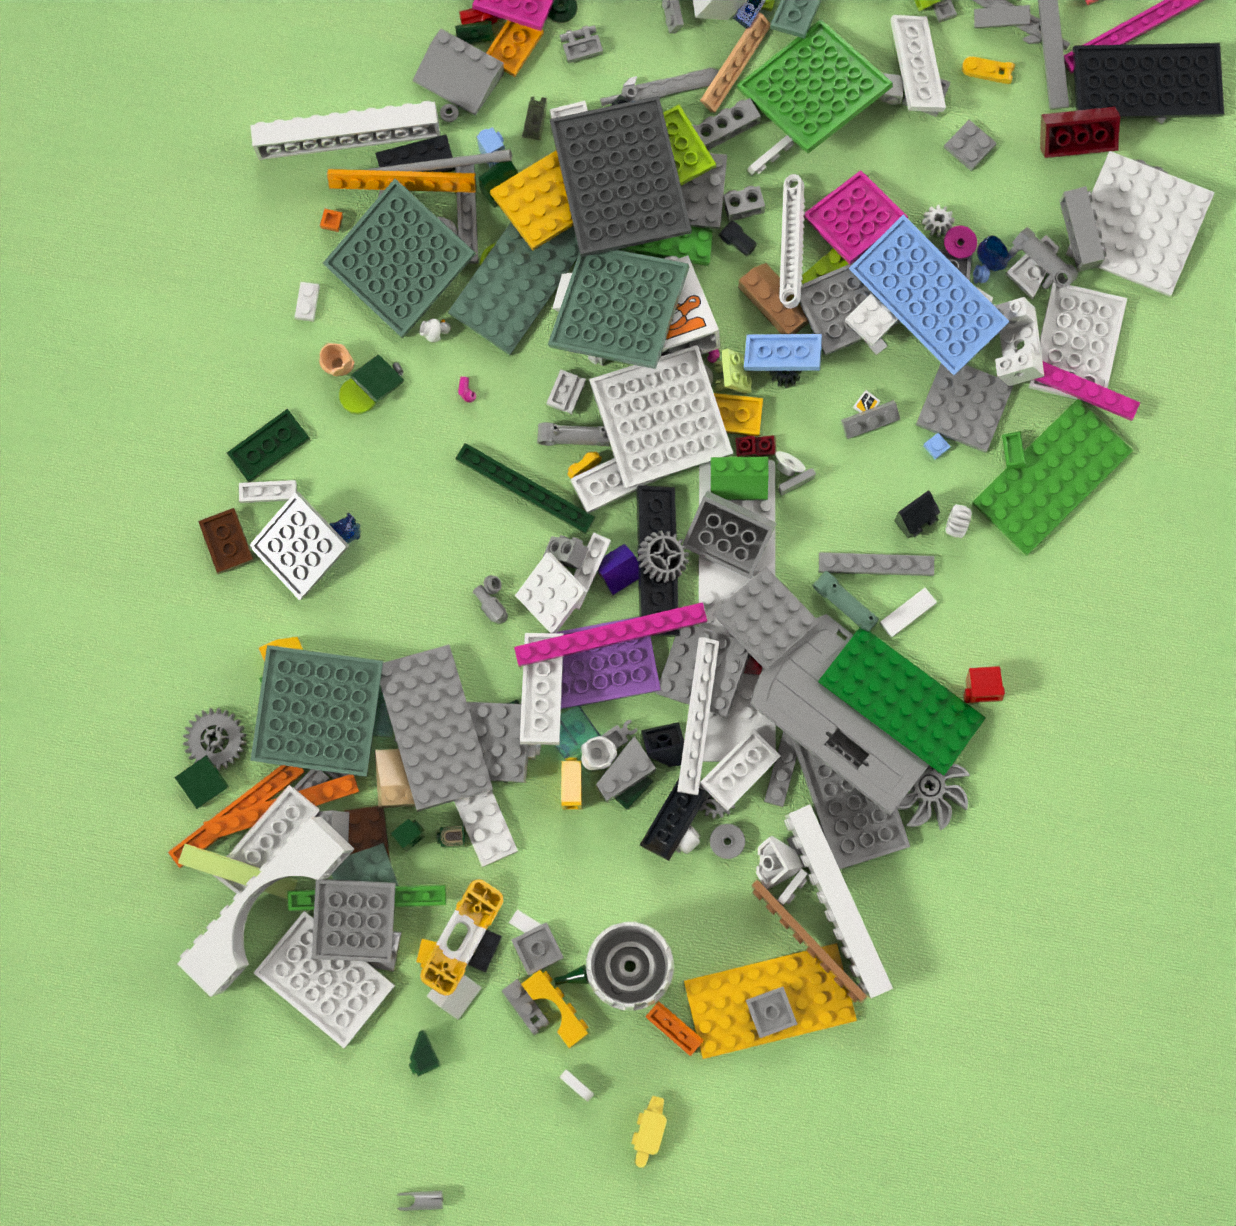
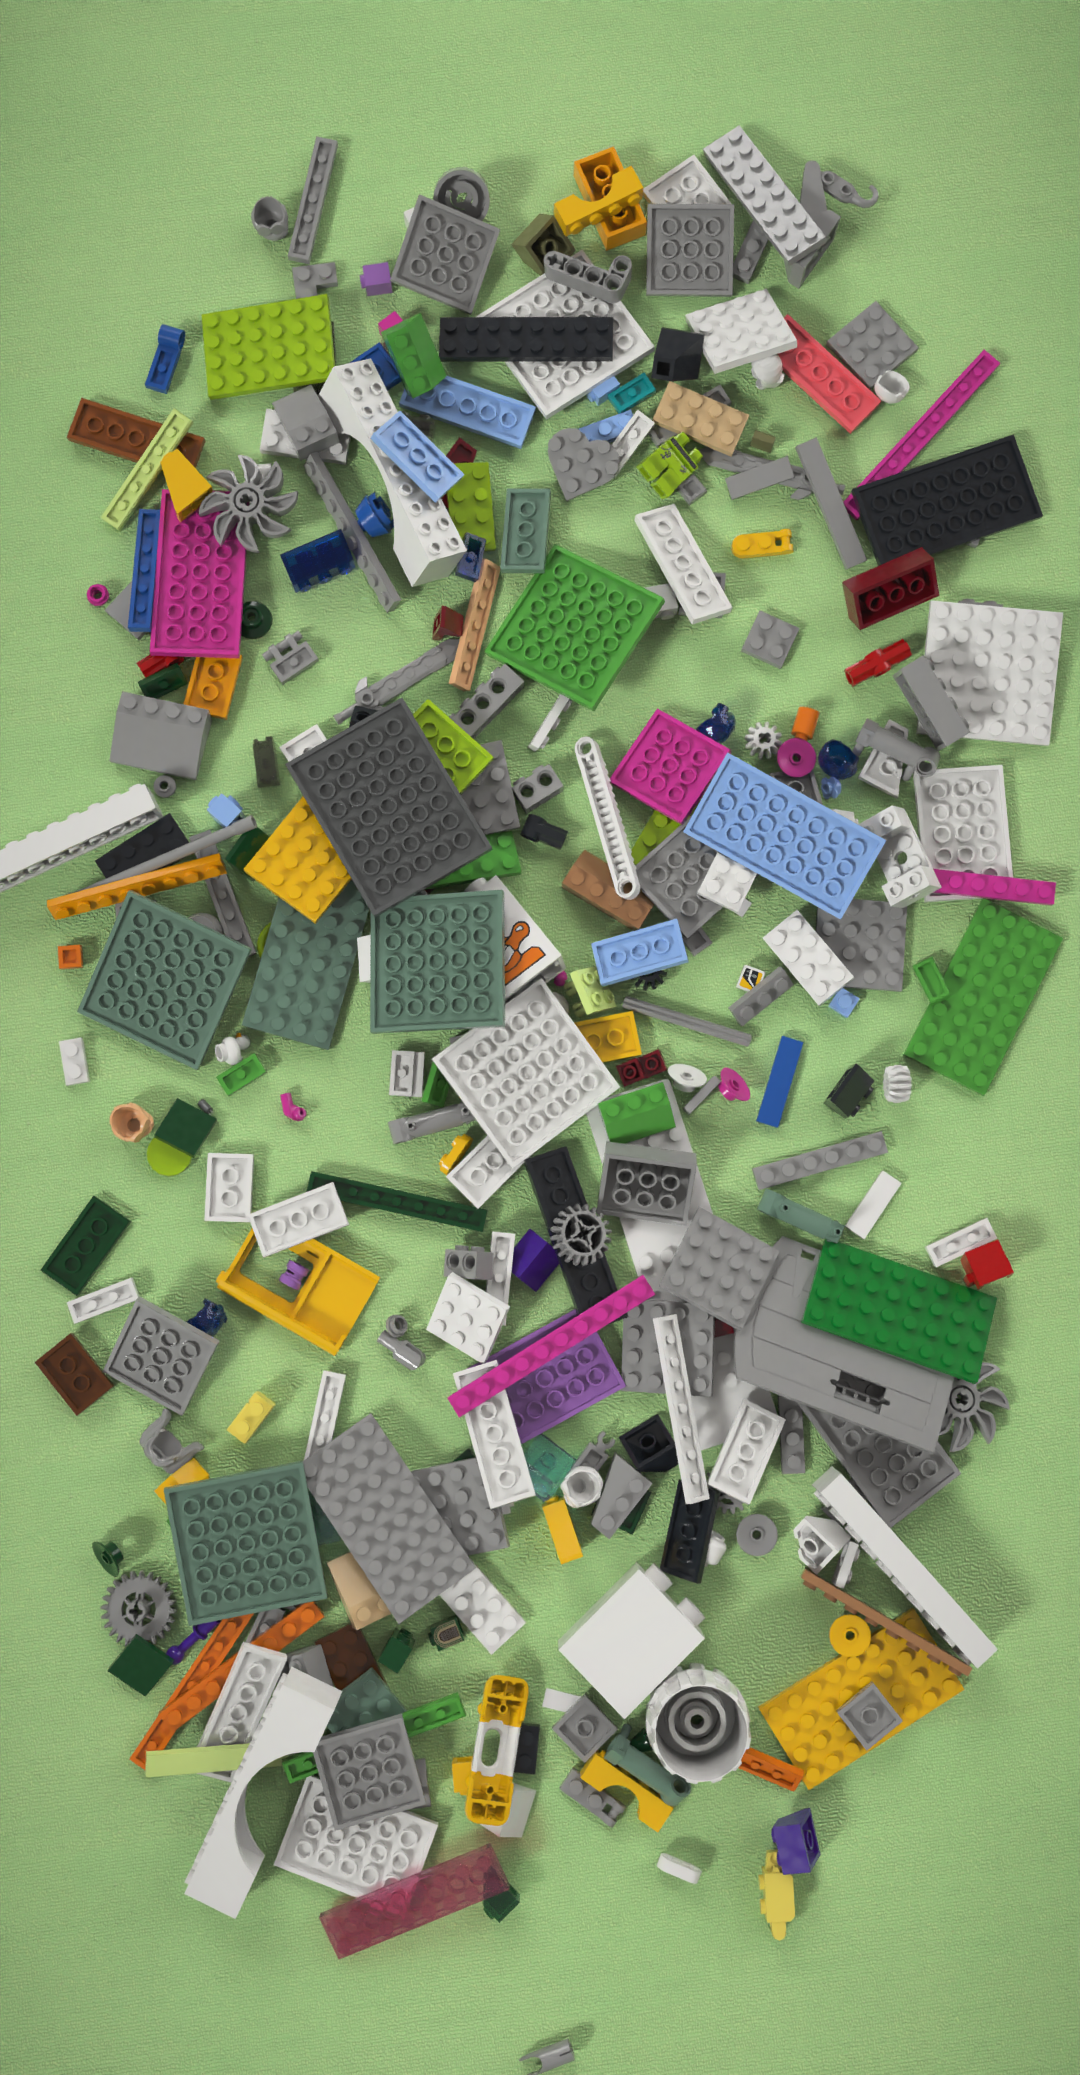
camera: 25 degrees left, 5 degrees up
none -> dark green piece [92,1541,124,1577]
none -> light grey hair [140,1408,204,1474]
none -> dark purple pin [166,1620,221,1665]
none -> white plate [204,1153,254,1222]
none -> bright green plate [216,1053,267,1096]
none -> yellow piece [216,1228,380,1356]
none -> light yellow brick [227,1391,276,1444]
none -> white tile [248,1182,349,1258]
none -> medium lavender wheel [279,1260,309,1290]
none -> white plate [304,1370,346,1460]
none -> clear pink plate [319,1843,510,1959]
none -> bright green plate [422,1062,450,1108]
none -> dark red slope [432,606,464,641]
none -> white brick [558,1562,705,1719]
none -> sand green piece [604,1724,691,1806]
none -> light grey axle [623,996,752,1047]
none -> light grey plate [683,928,712,956]
none -> clear blue hair [696,703,736,744]
none -> dark pink piece [718,1067,750,1101]
none -> blue tile [756,1036,804,1128]
none -> white plate [763,910,854,1007]
none -> dark purple slope [771,1808,821,1875]
none -> orange brick [791,707,820,741]
none -> yellow piece [829,1614,871,1657]
none -> red piece [844,639,912,687]
none -> white plate [925,1218,997,1267]

